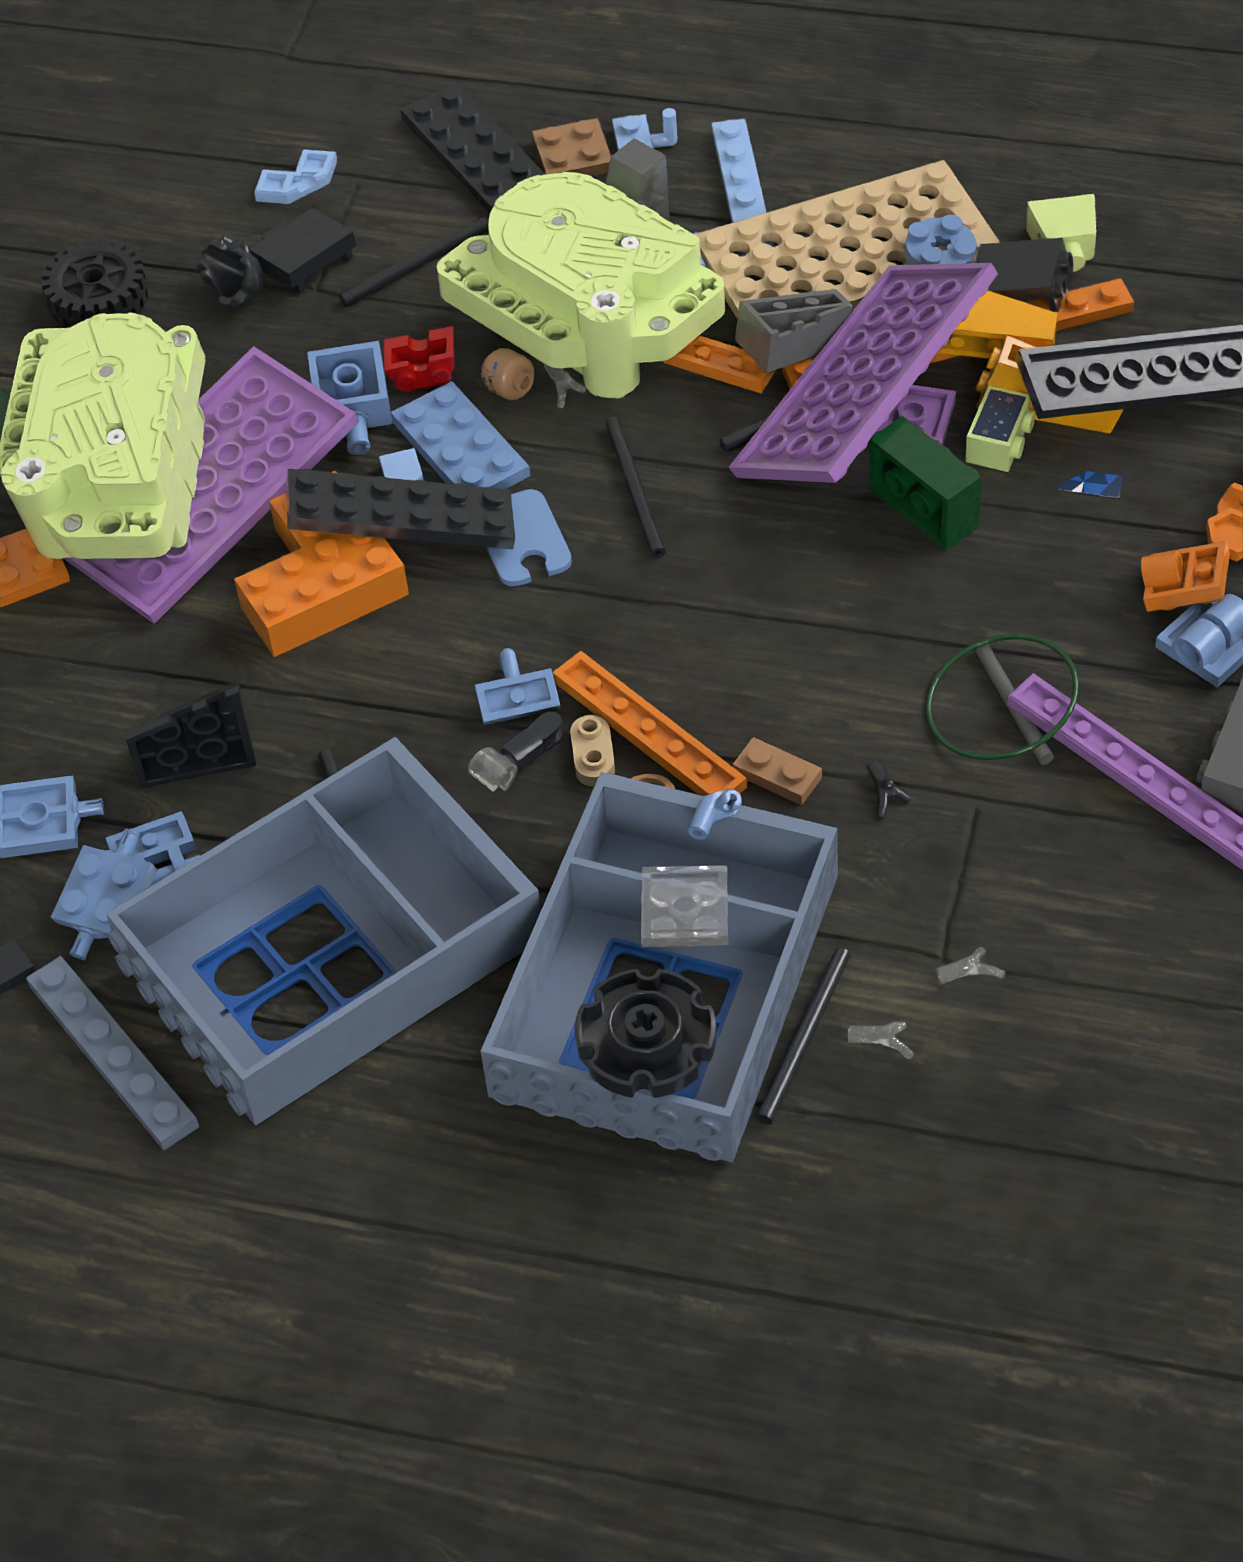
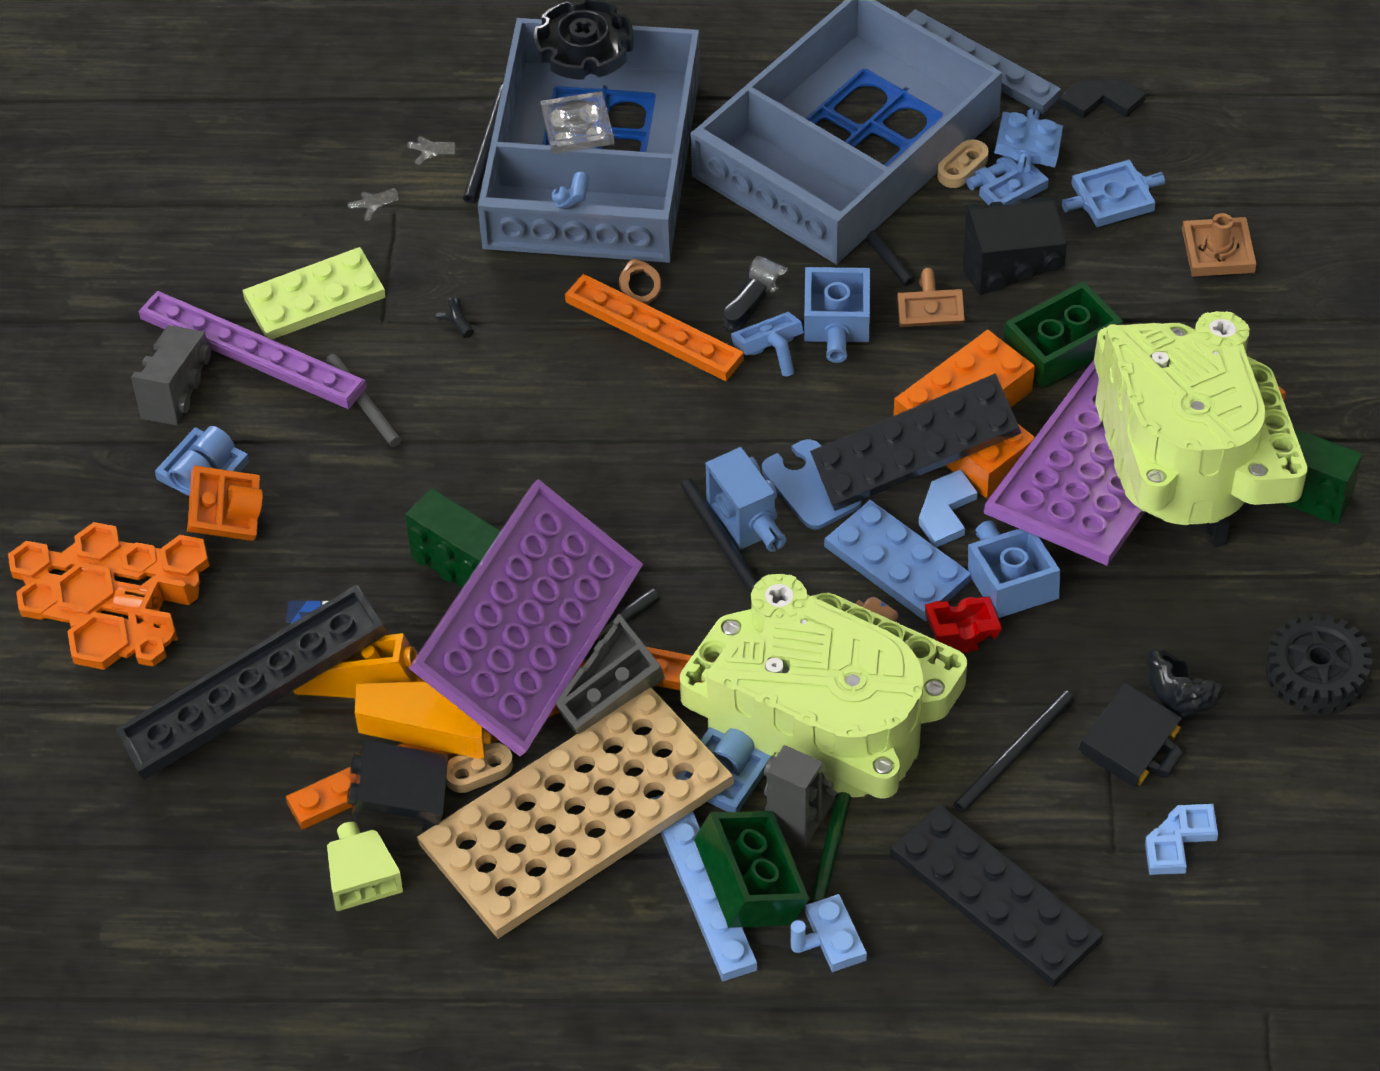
camera: 165 degrees right, 0 degrees up
medium nougat plate [532,118,611,176] -> none
tan plate [570,715,615,787] -> none
medium nougat plate [733,737,822,805] -> none
medium blue plate [904,214,977,265] -> none
dark green piece [926,634,1079,760] -> none
brick [966,385,1035,472] -> none
none -> yellowish green plate [243,247,386,340]
none -> dark green brick [694,811,809,928]
none -> medium blue brick [706,447,787,552]
none -> medium blue brick [804,267,870,363]
none -> medium nougat plate [897,268,965,327]
none -> dark green brick [1004,281,1123,389]

